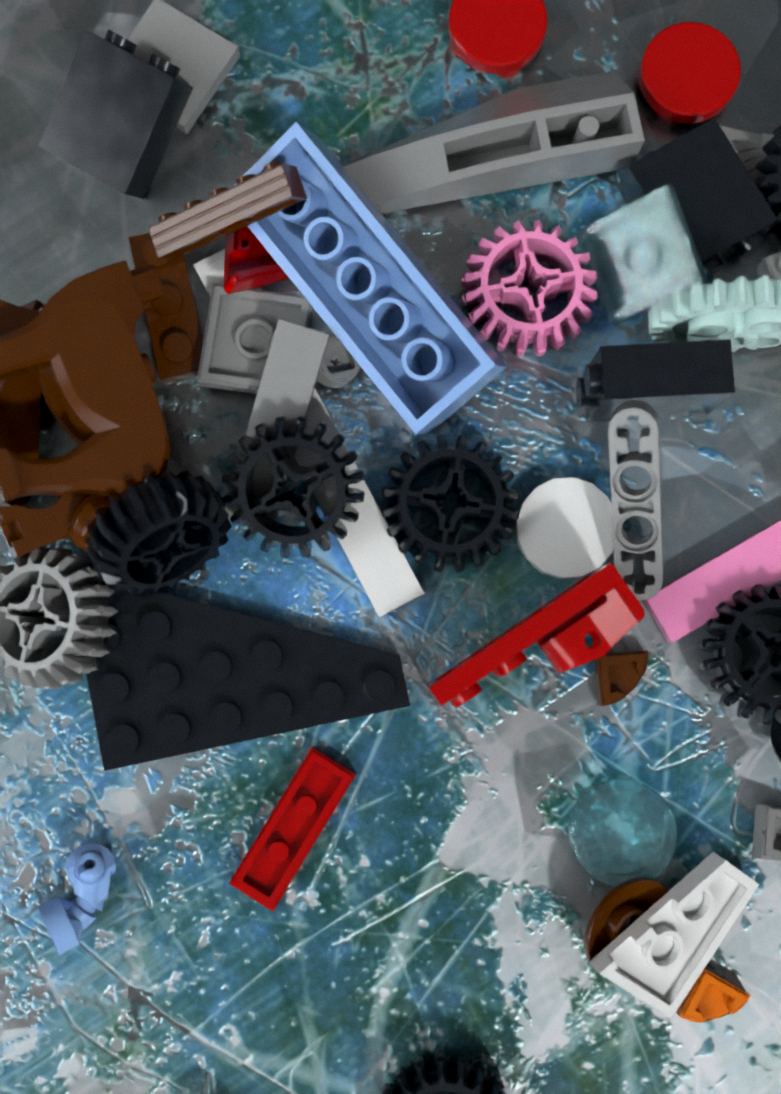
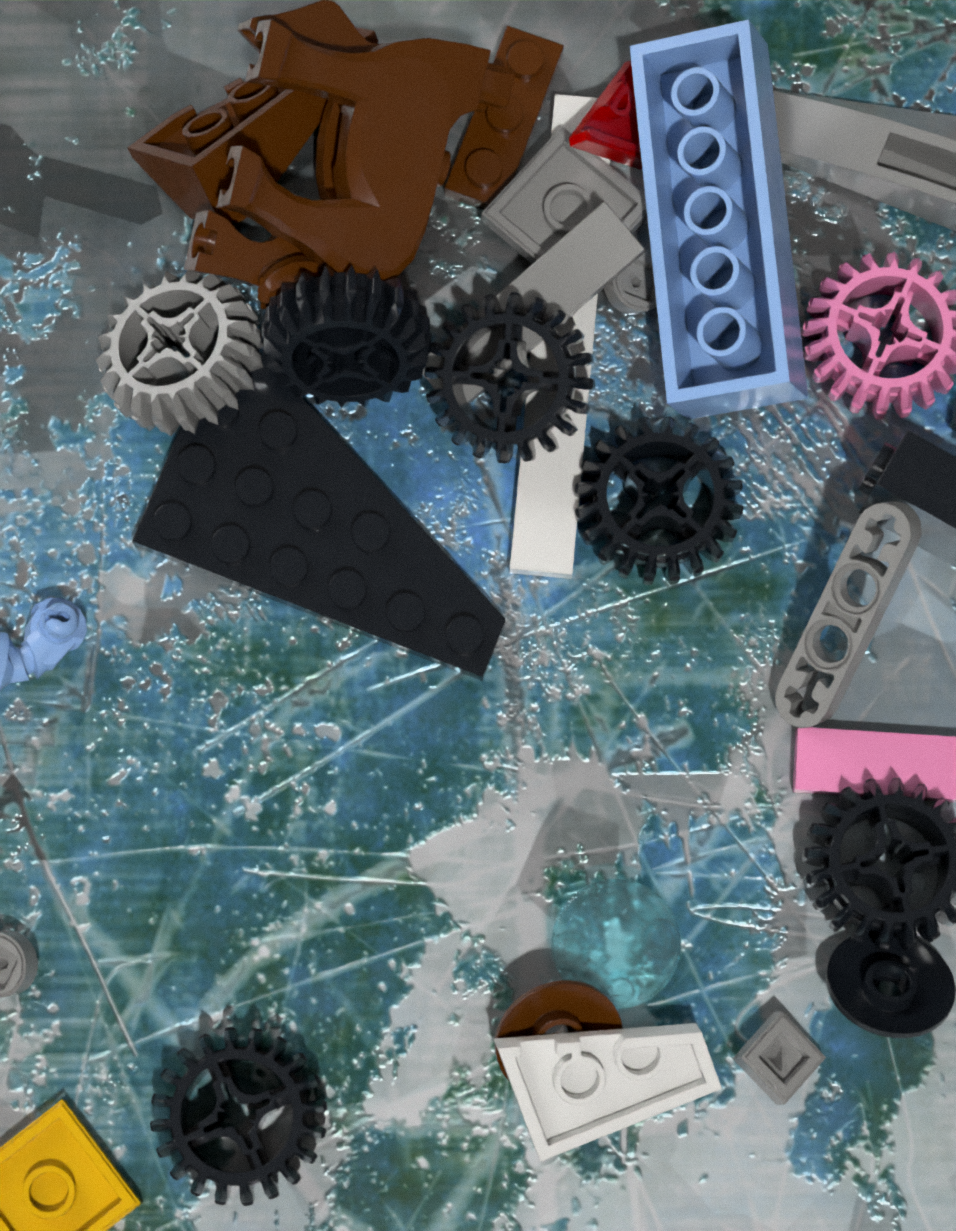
camera: 30 degrees right, 5 degrees down
piece [148,161,307,259] -> none
red tile [229,746,357,912] -> none
red plate [426,563,645,708] -> none
white tile [515,477,614,579] -> none
reddish brown tile [594,650,648,706] -> none
orange tile [676,967,751,1023] -> none

